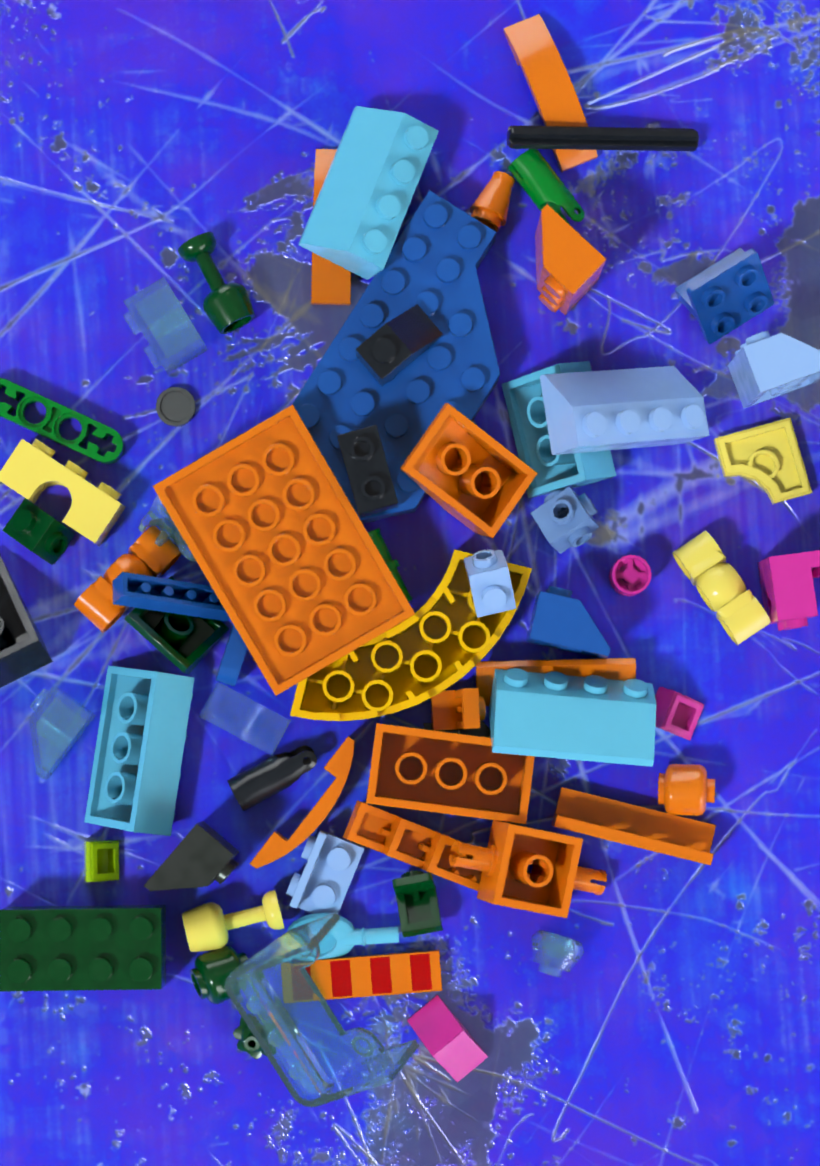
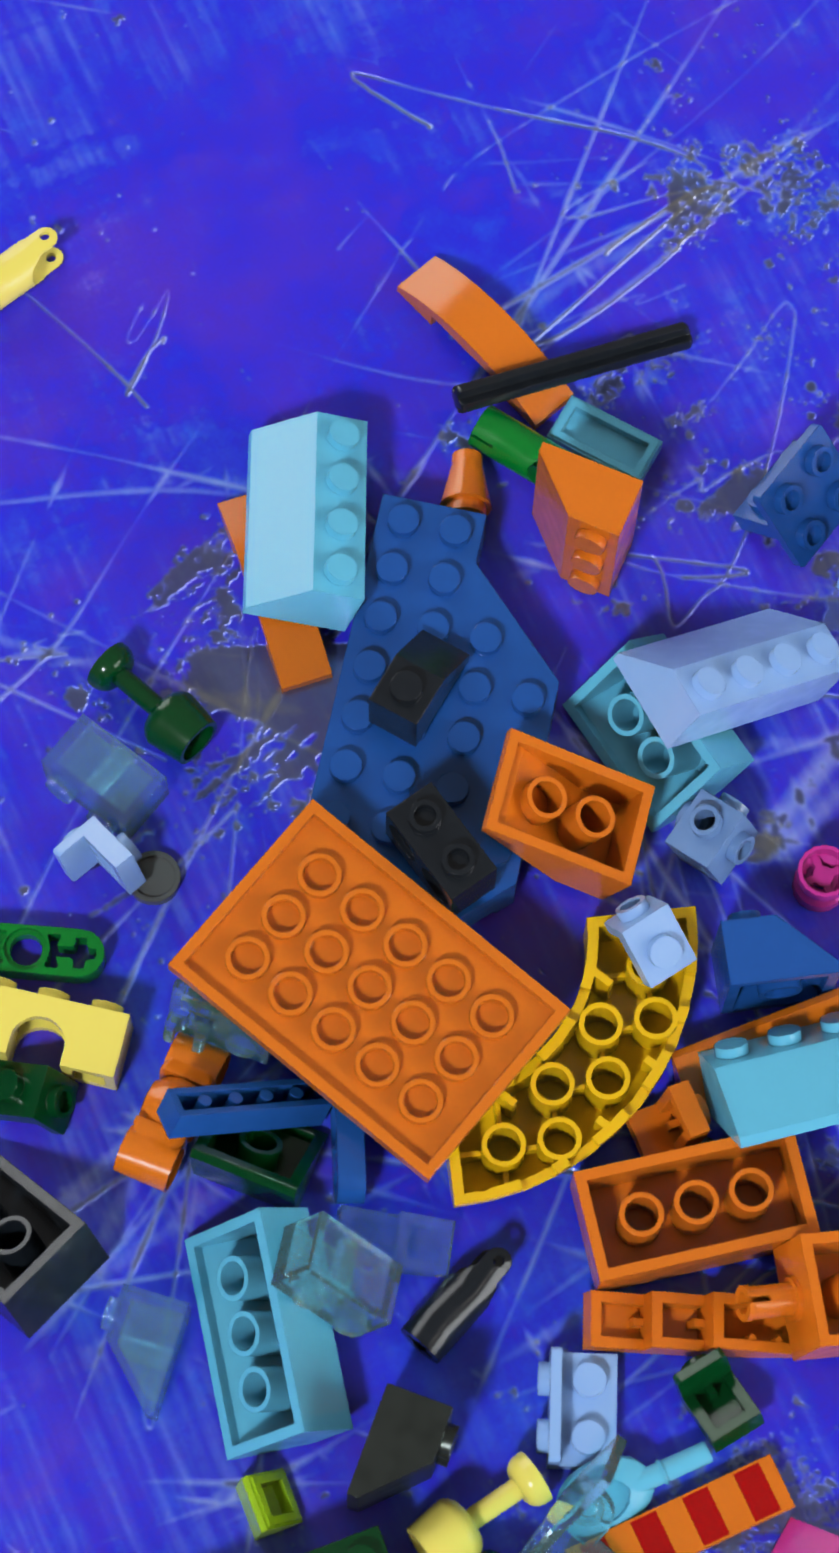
camera: 20 degrees left, 15 degrees down
orange slope [250,736,355,868] -> none
none -> light blue bracket [53,816,147,895]
none -> clear light blue brick [271,1211,403,1339]
none -> medium azure tile [547,395,663,480]

